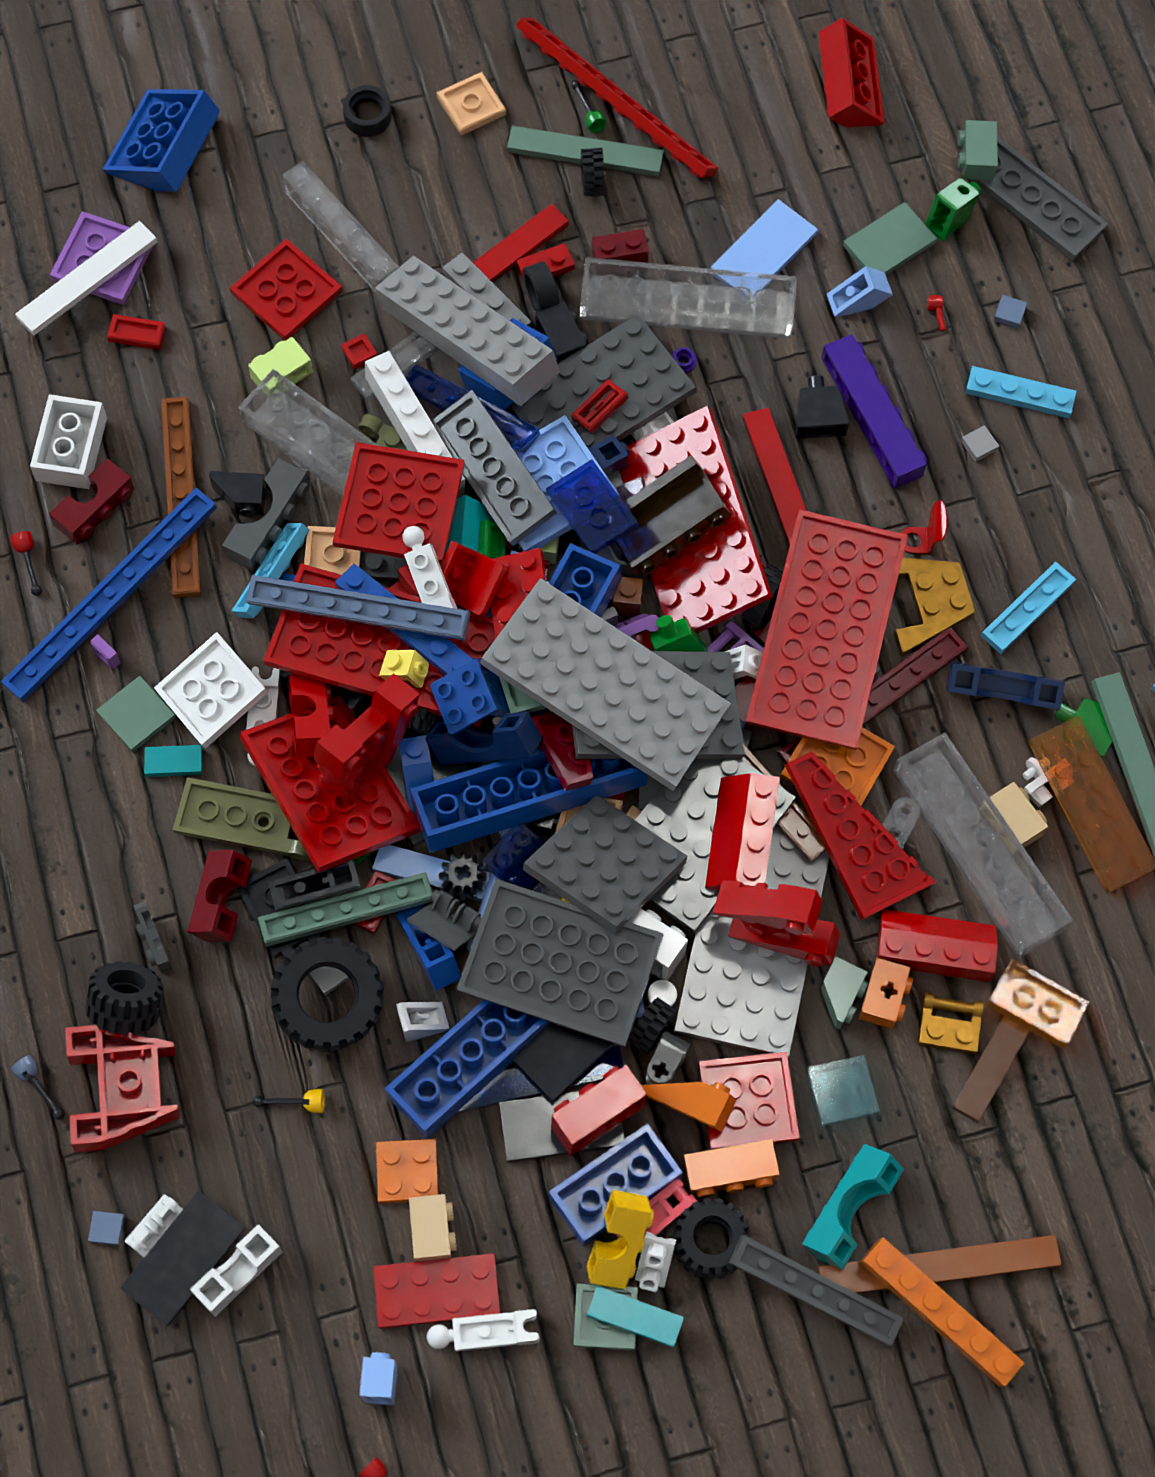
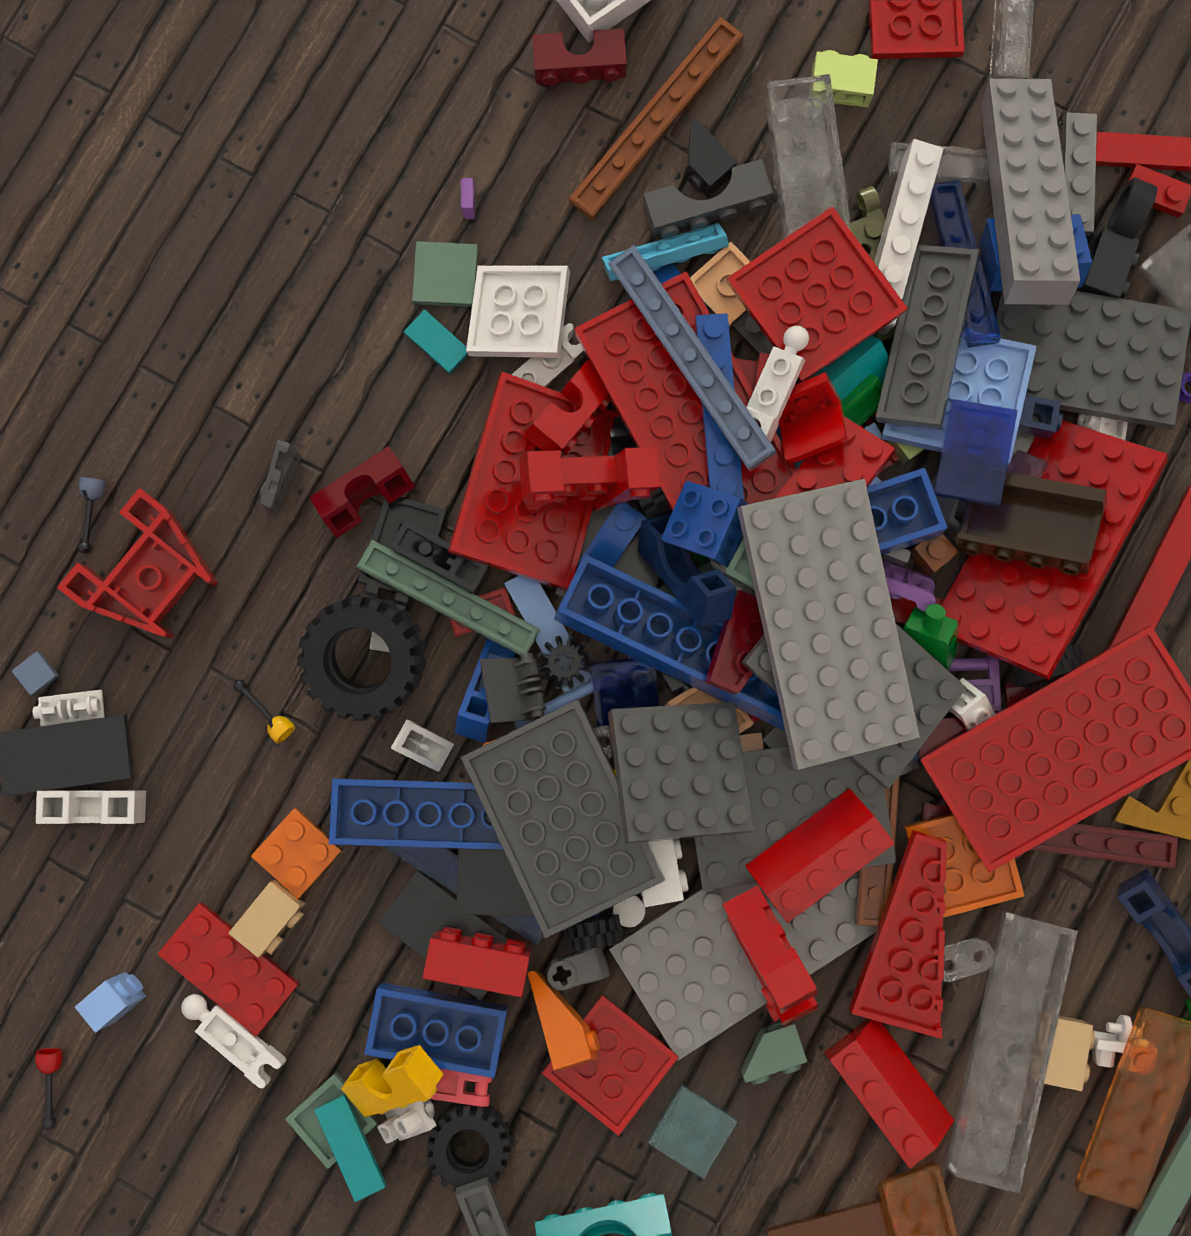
camera: 45 degrees right, 15 degrees up
blue plate [1,488,217,702] -> none
hinge [10,531,42,596] -> none
black tyre [85,961,164,1035] -> none
olive hinge [173,777,310,862] -> none
red plate [341,333,377,370] -> none
light yellow bracket [379,650,429,688] -> none
red tile [571,379,629,434] -> none
brick [683,1139,779,1199] -> none
orange brick [859,958,913,1029] -> none
pearl gold plate [917,992,984,1055] -> none

